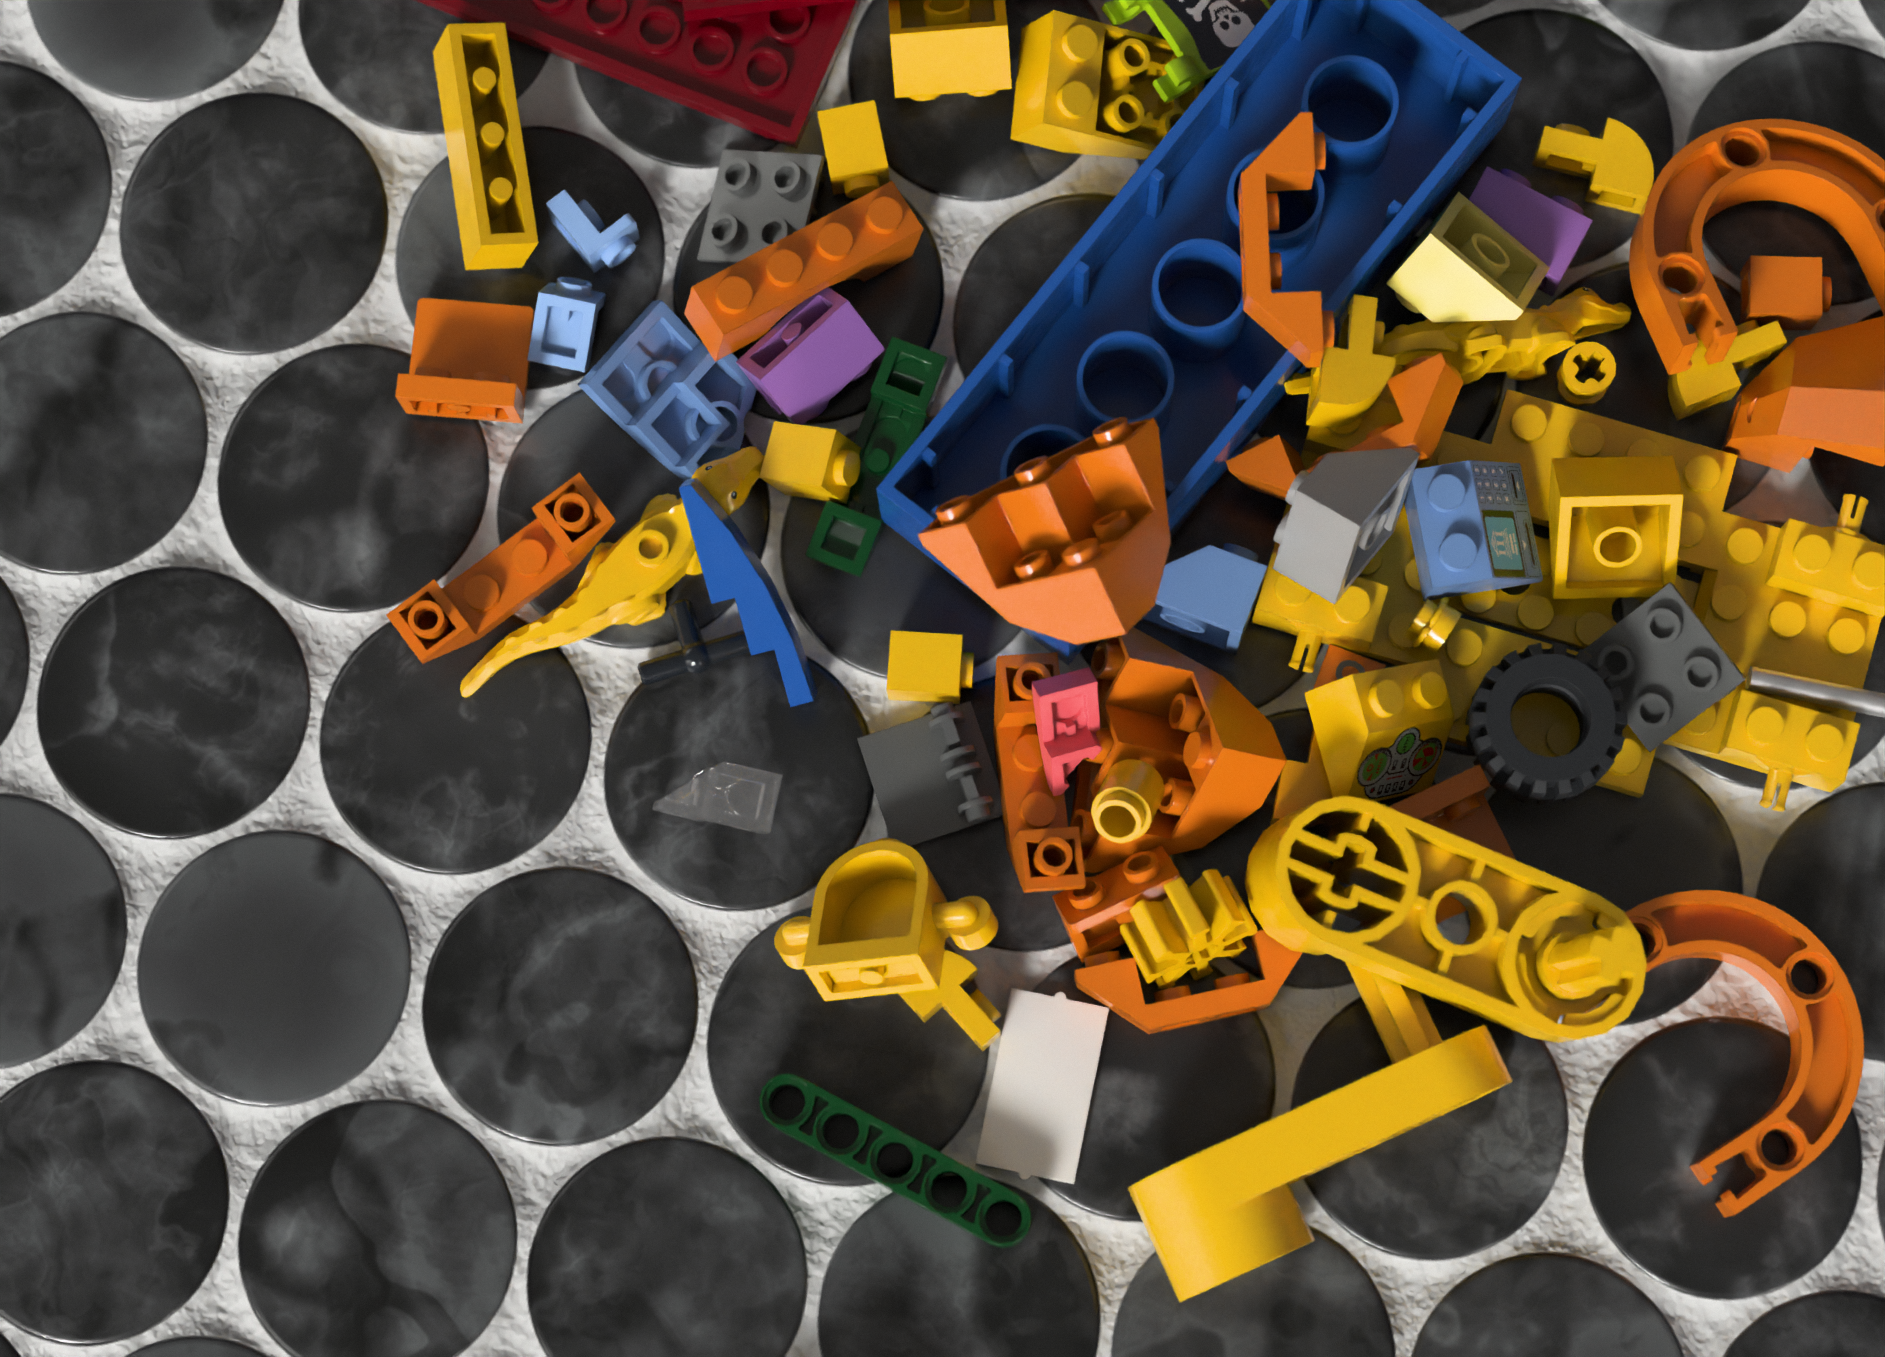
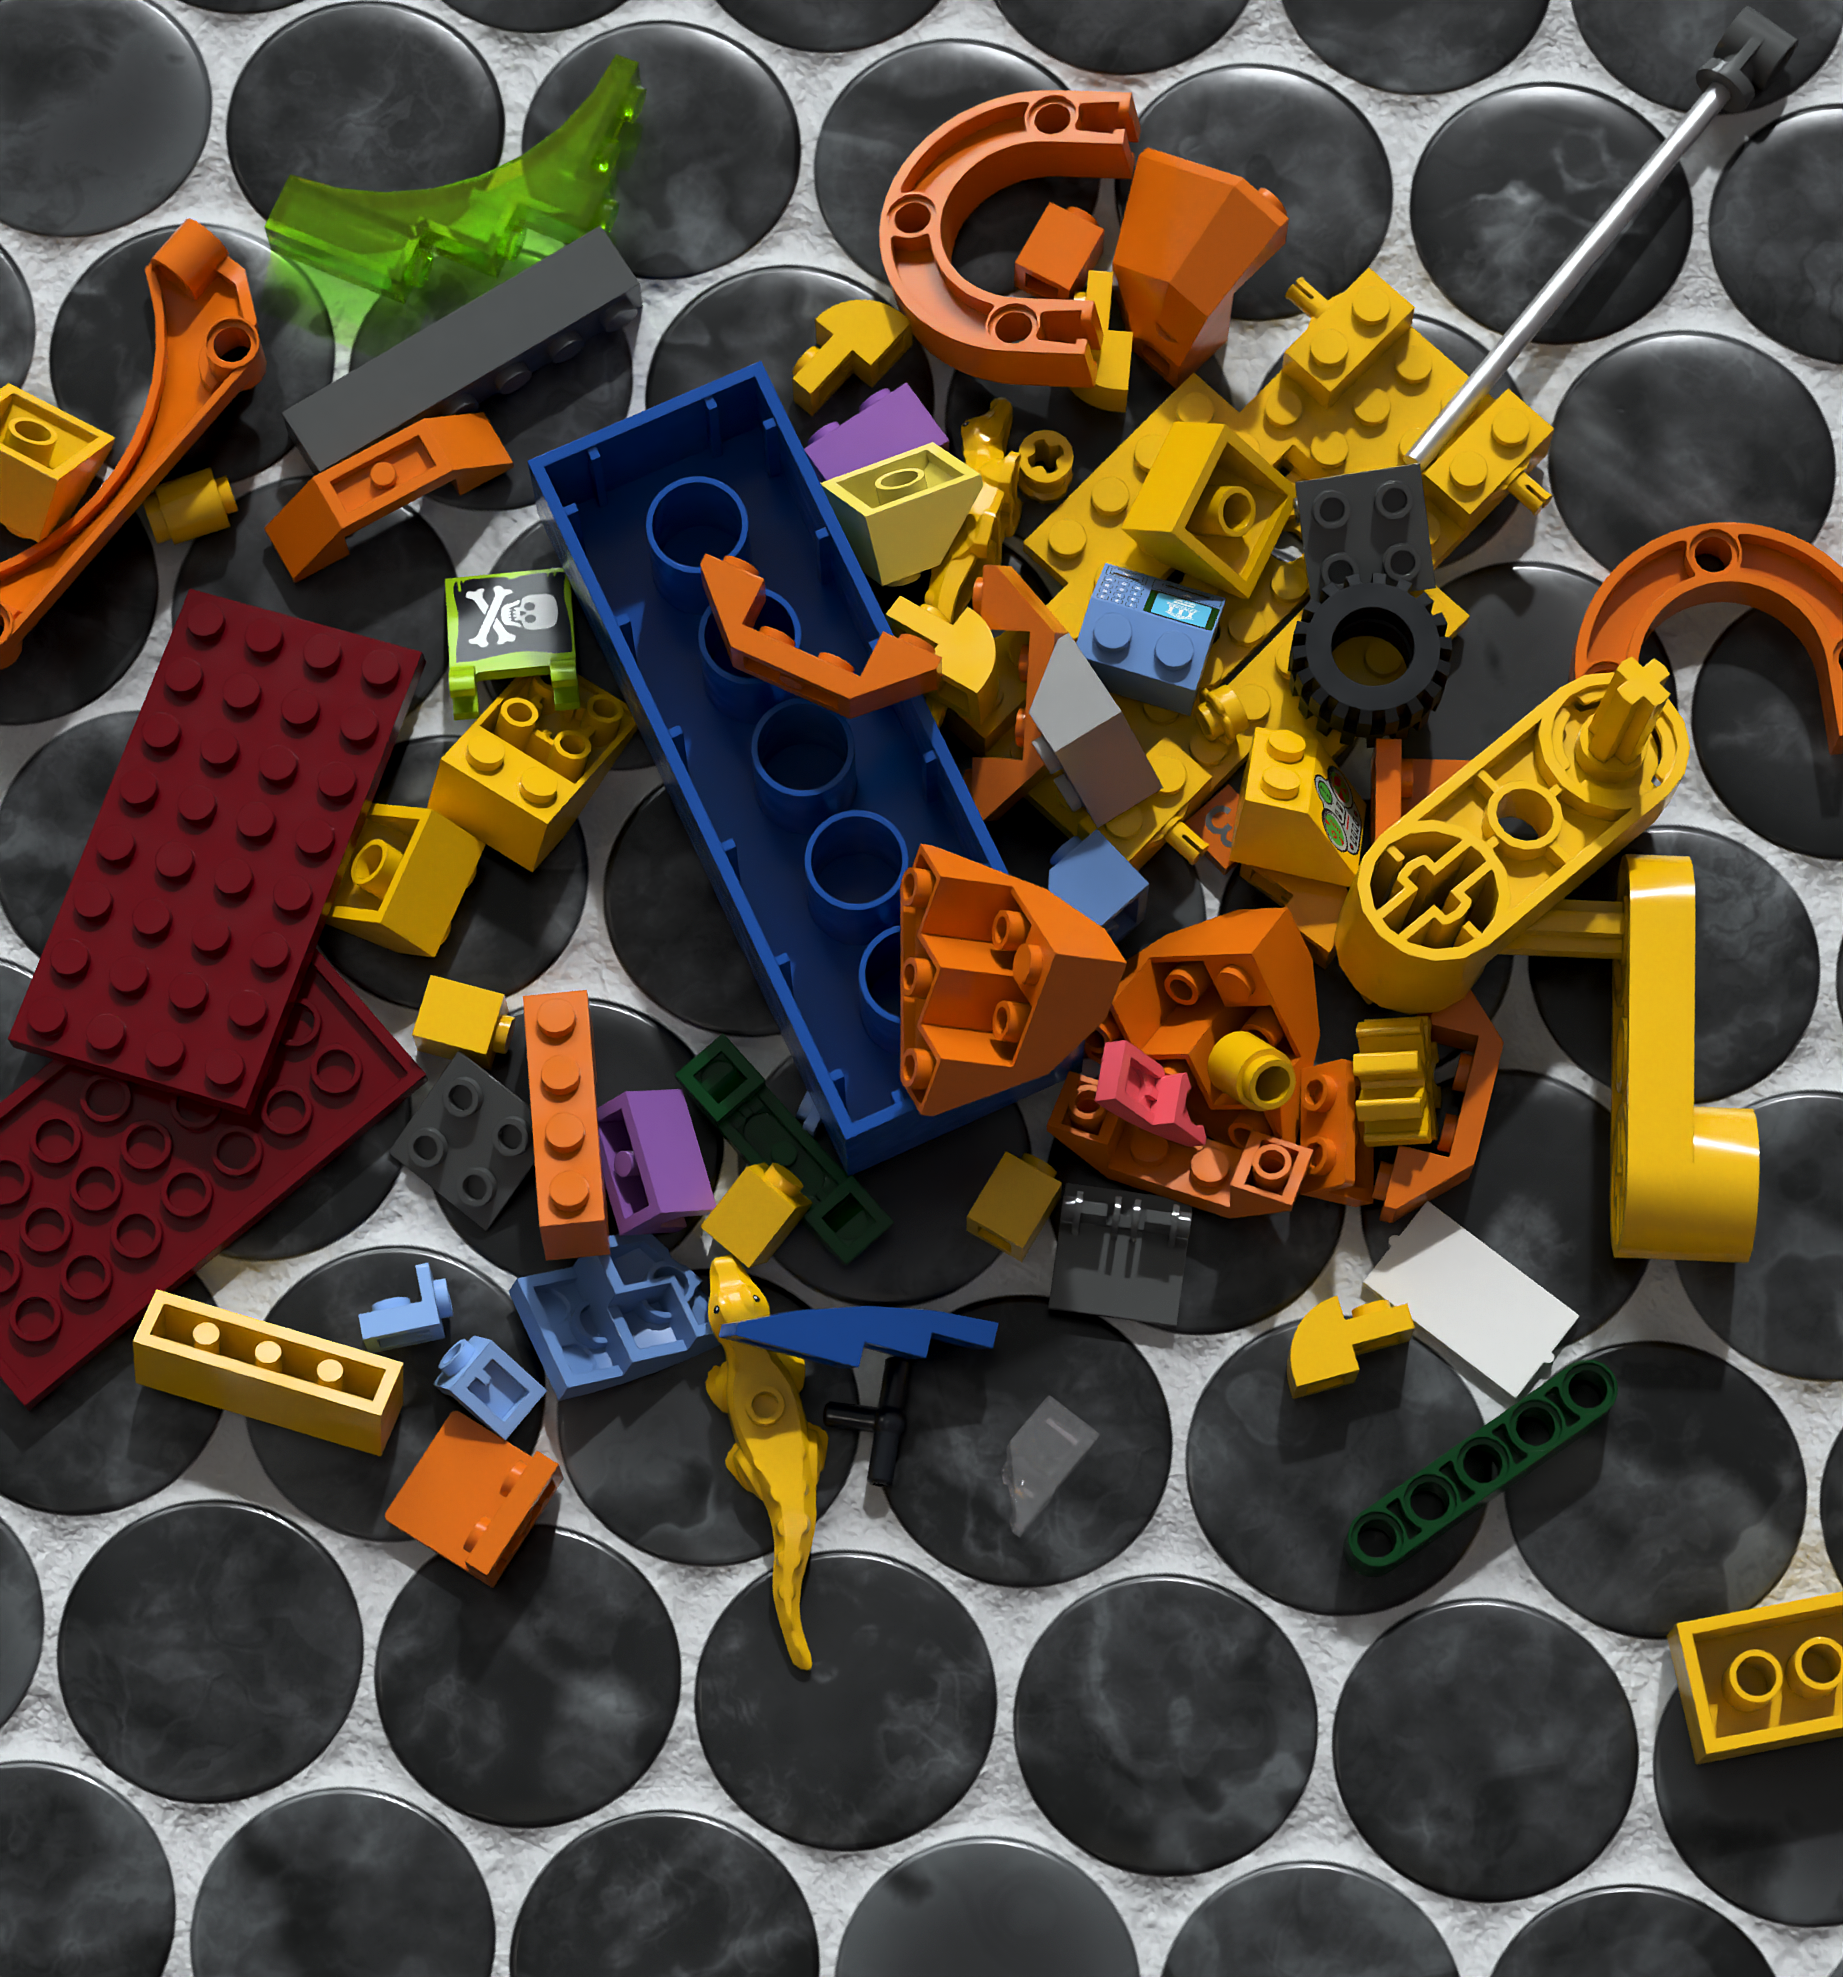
camera: 70 degrees left, 5 degrees down
orange slope [386,472,616,664] -> none
yellow piece [774,838,998,1001] -> none

